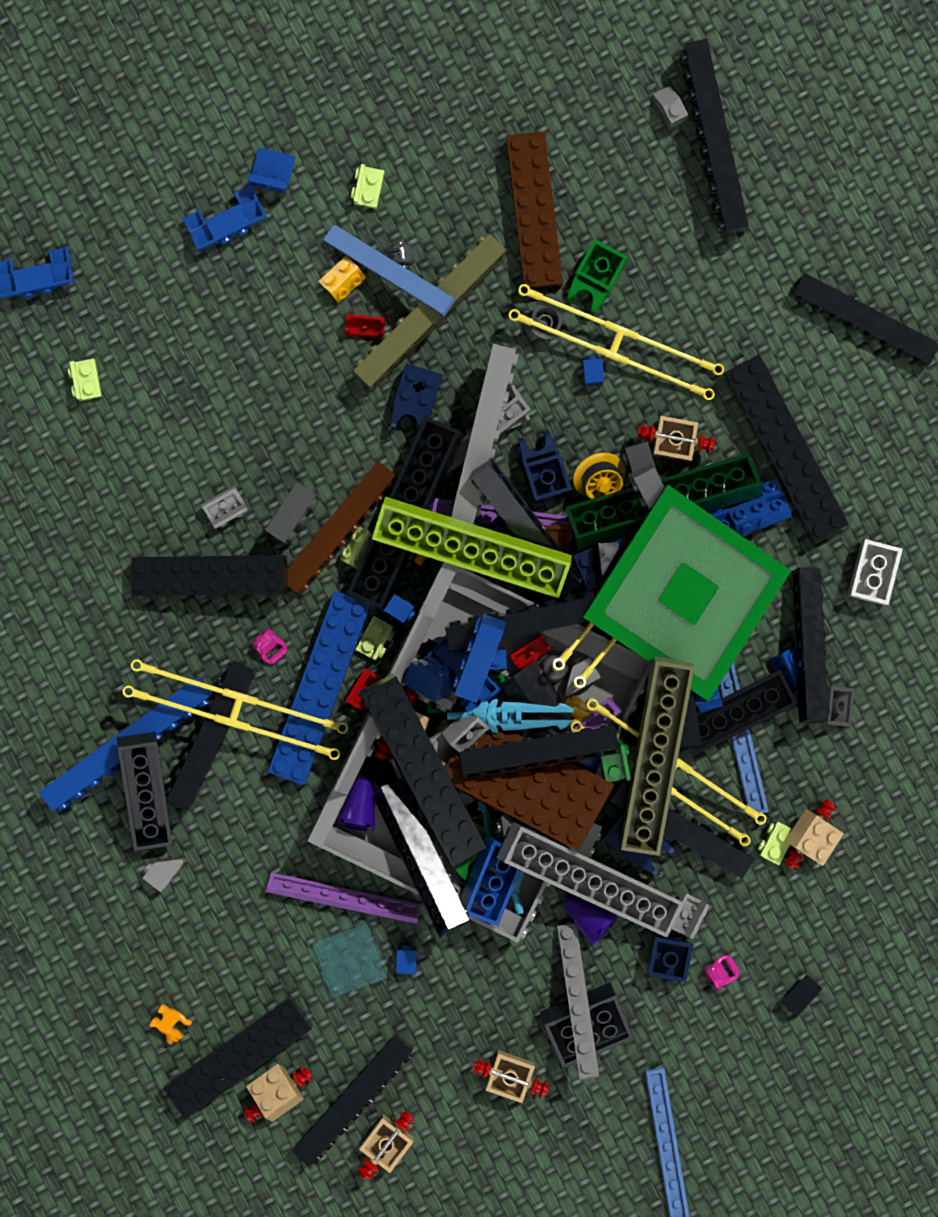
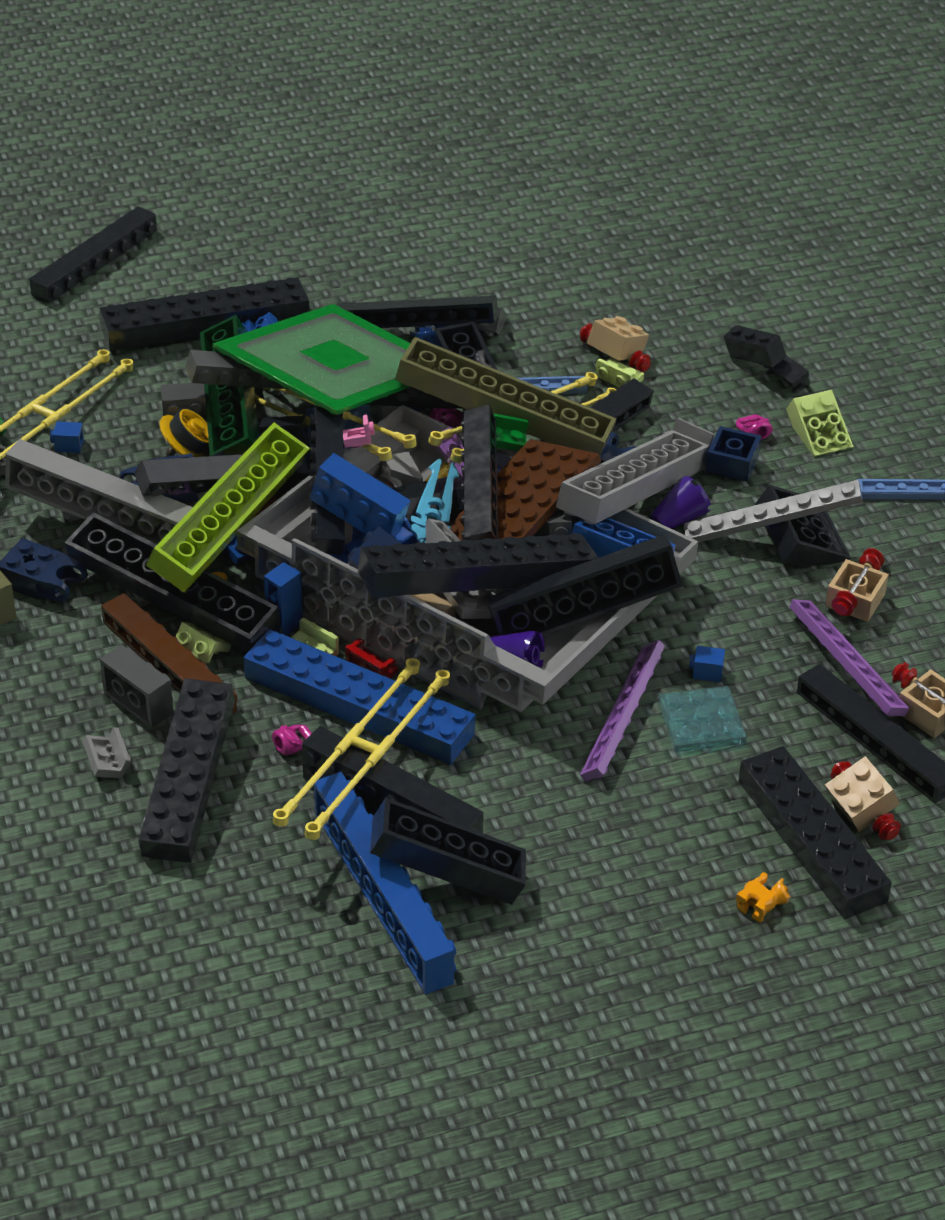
camera: 85 degrees left, 45 degrees down
light grey slope [142,858,186,892] -> none
tan brick [637,416,715,462] -> none
white brick [847,539,903,605] -> none
none -> bright pink bracket [343,415,375,448]
none -> black brick [723,325,787,367]
none -> yellowish green slope [786,390,853,457]
none -> medium lavender plate [789,599,910,717]

